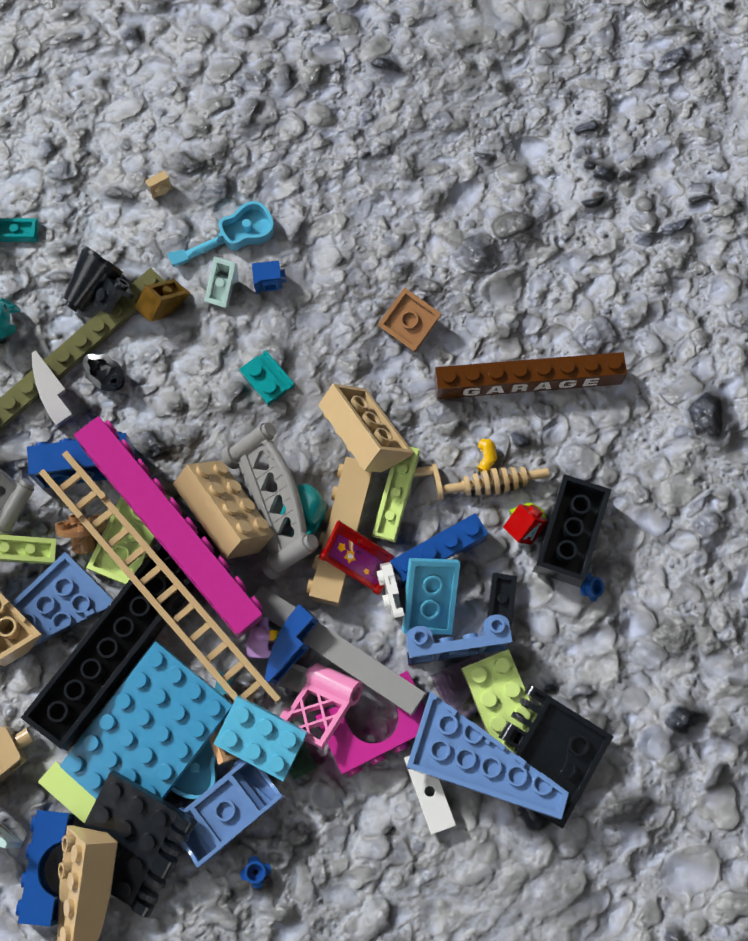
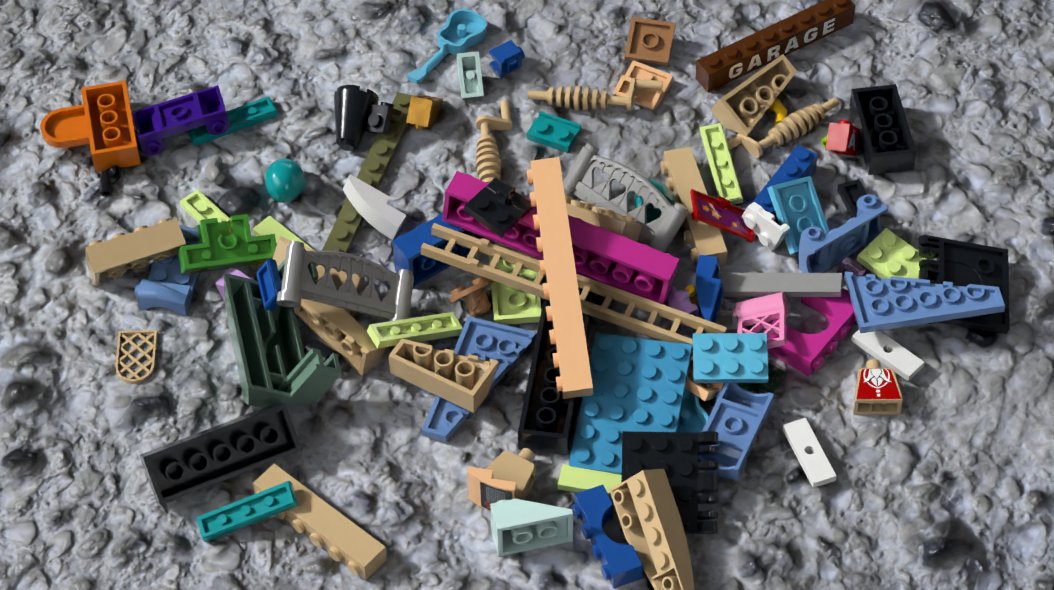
camera: 25 degrees left, 20 degrees down
black arm [83,353,125,392] -> none
tan plate [145,170,172,199] -> none
blue plate [240,856,272,889] -> none
tan slope [318,384,414,472] -> none
blue plate [580,573,604,602] -> none
none -> black hinge [464,177,532,238]
none -> tan piece [476,100,513,183]
none -> light nougat brick [526,157,593,399]
none -> tan piece [528,78,663,111]
none -> light nougat slope [613,60,674,111]
none -> tan wedge [711,54,797,136]
none -> white tile [782,418,837,488]
none -> torso [853,359,903,415]

